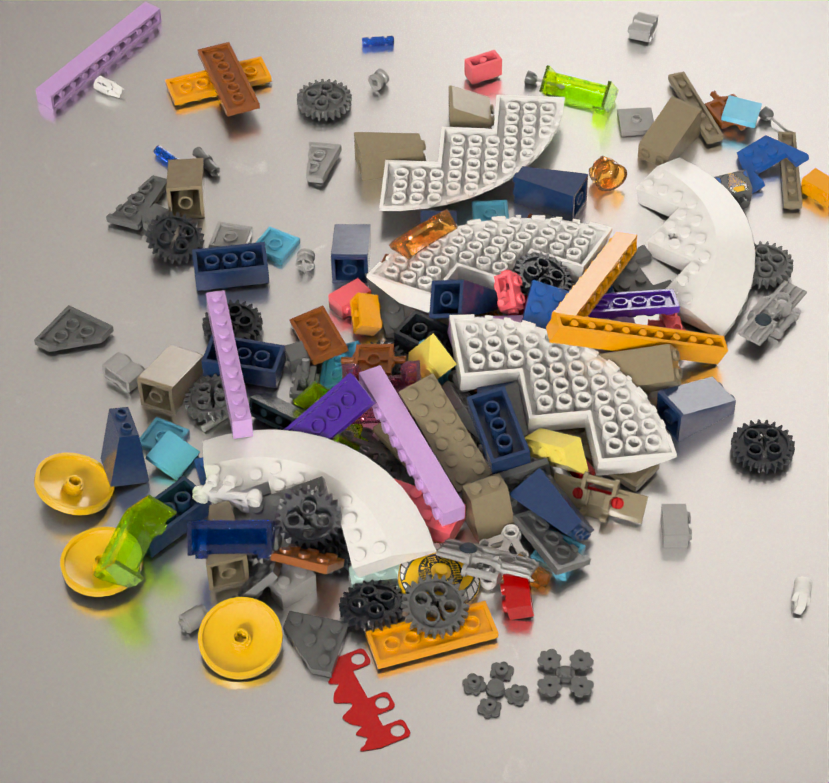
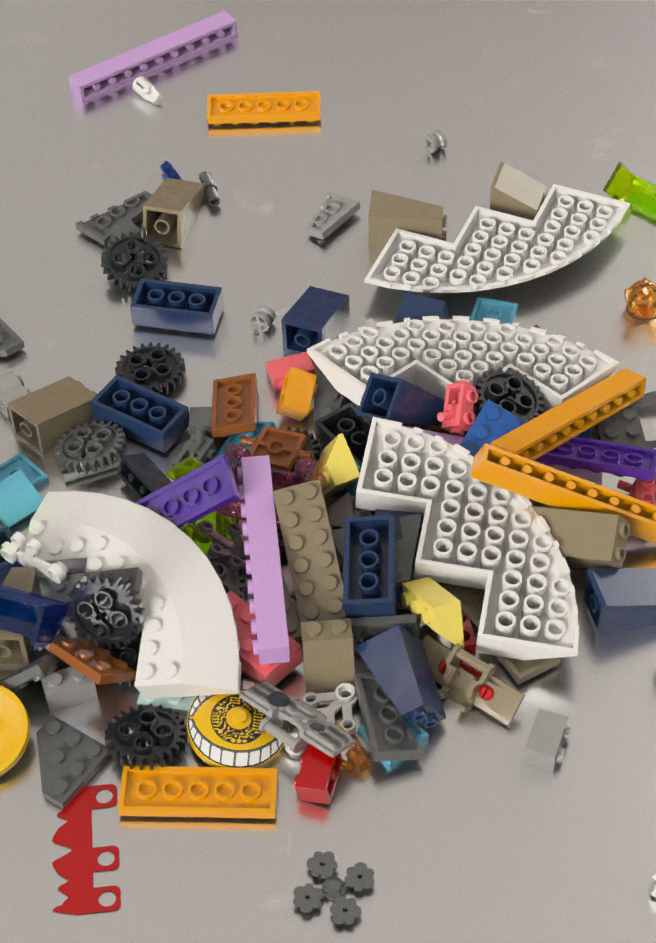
camera: 20 degrees right, 0 degrees up
dark orange plate [197,42,260,117] -> none
lavender brick [206,290,253,439] -> none
light grey plate [208,221,253,248] -> none
medium azure tile [256,226,300,265] -> none
dark grey gear [297,79,352,121] -> none
clear blue axle [362,36,394,47] -> none
clear orange windscreen [389,209,458,260] -> none
dark grey gear [401,574,469,639] -> none
dark grey plant [462,661,529,718] -> none
coral brick [464,50,502,84] -> none
dark blue slope [513,166,588,221] -> none
dark grey hinge [524,70,565,90] -> none

